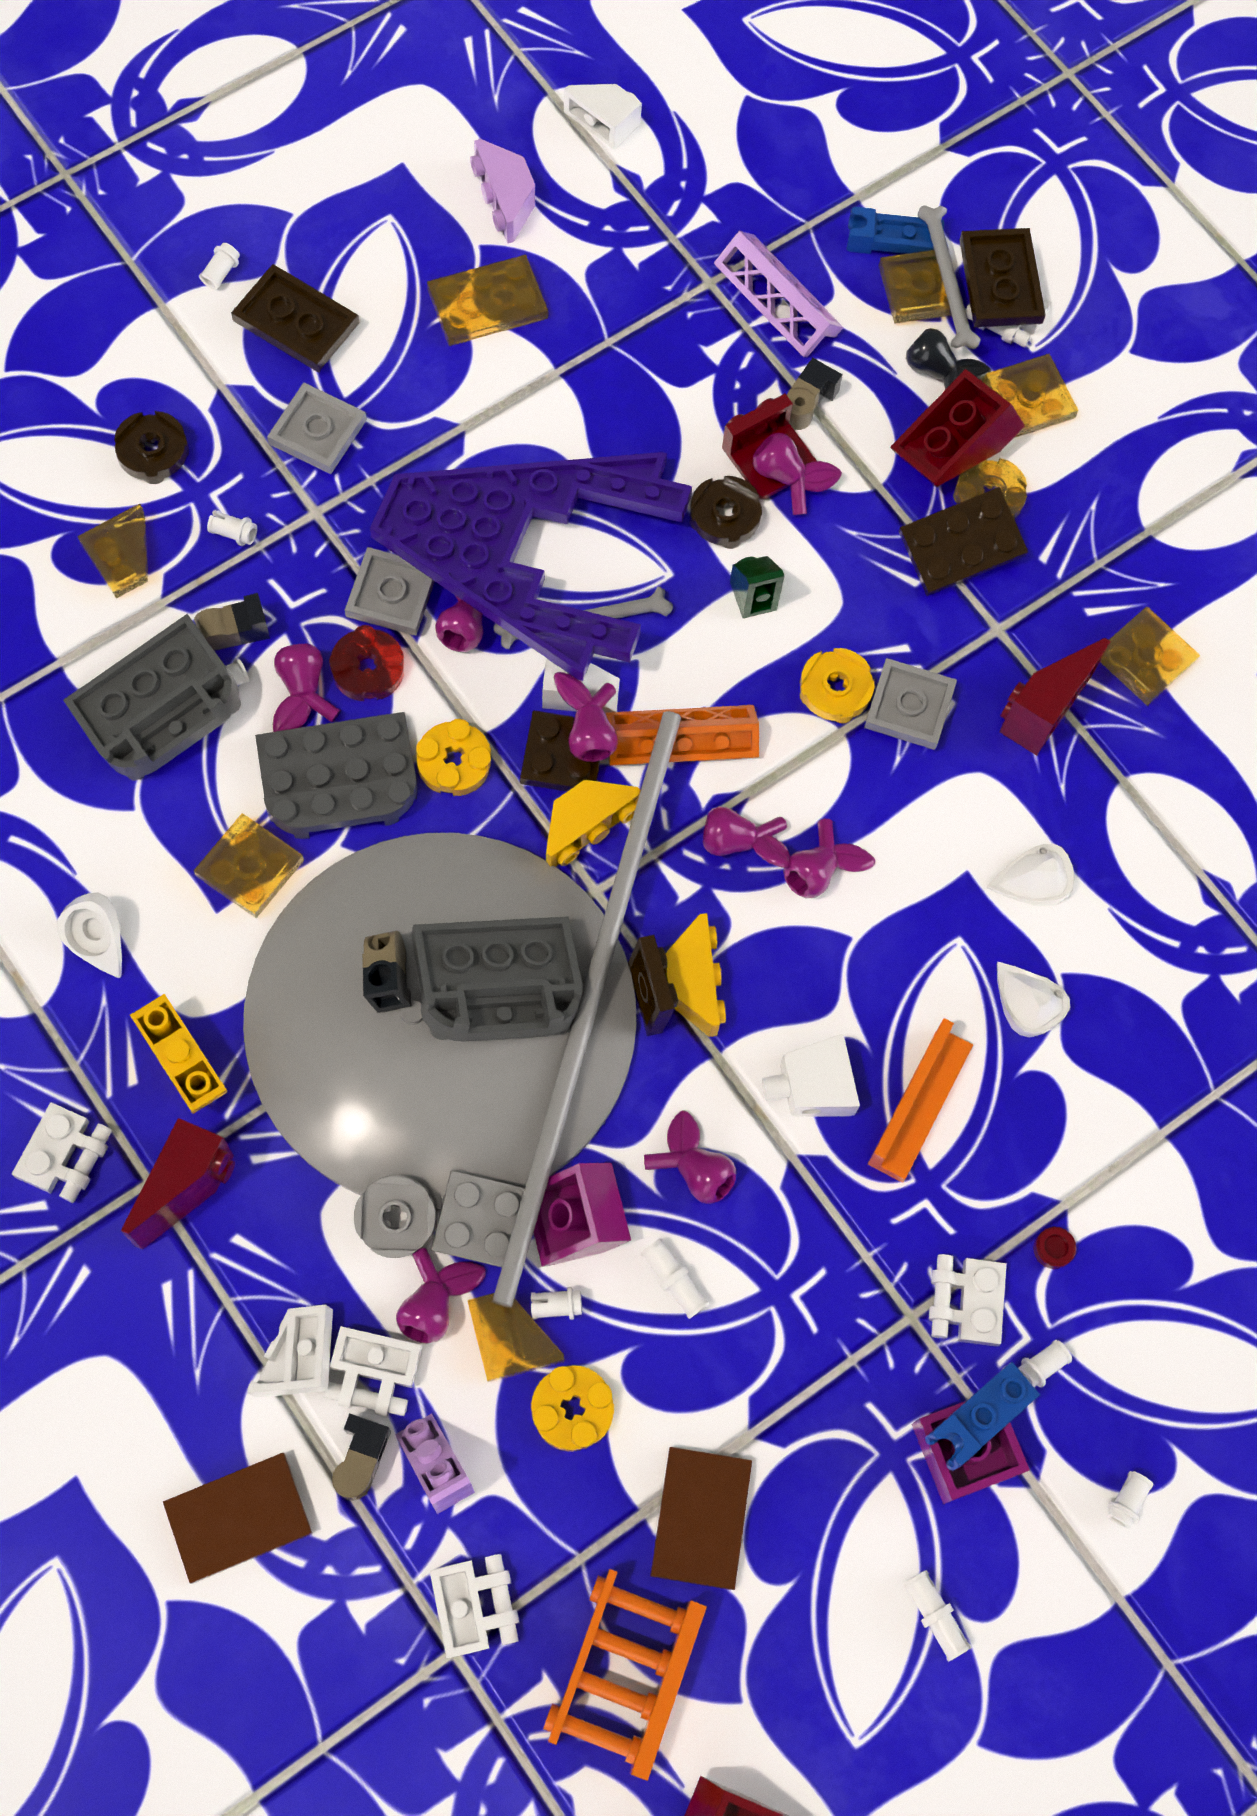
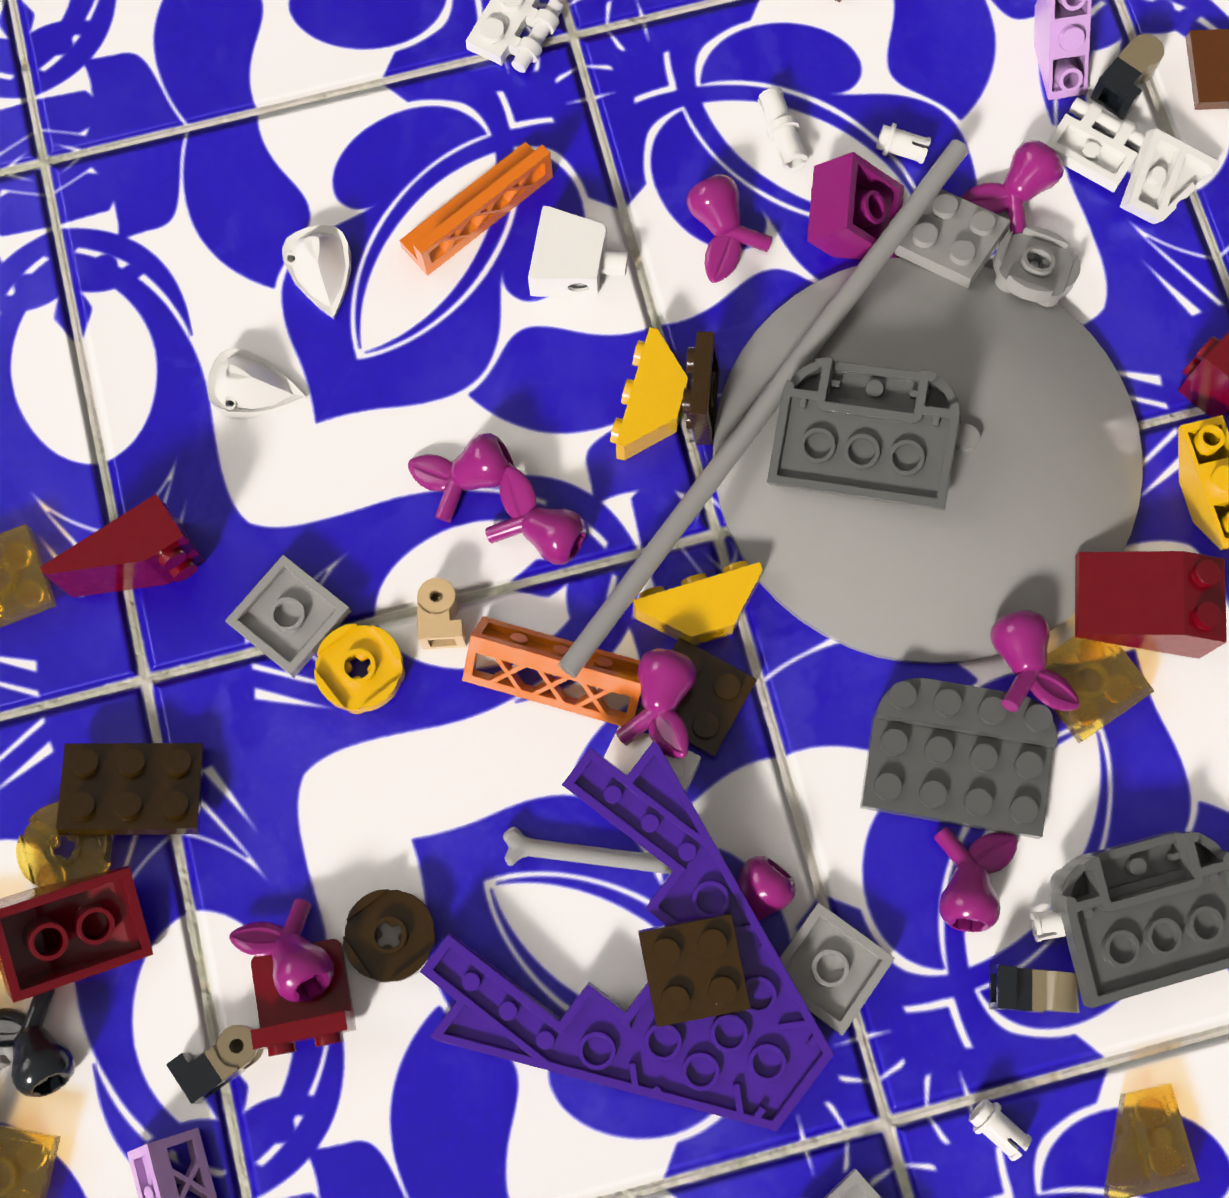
camera: 150 degrees left, 5 degrees up
clear red plate [329,625,405,701] -> none
black leg [362,931,412,1013] -> none
yellow plate [416,719,491,796] -> none
clear yellow wing [467,1293,565,1383] -> none
yellow plate [531,1365,614,1452] -> none
dark green slope [730,556,785,619] -> none
dark red tile [1033,1227,1076,1269] -> none
none -> tan leg [417,577,466,650]
none -> dark brown plate [638,912,751,1027]
none -> magenta piece [990,610,1080,712]
none -> dark red slope [1075,551,1227,659]

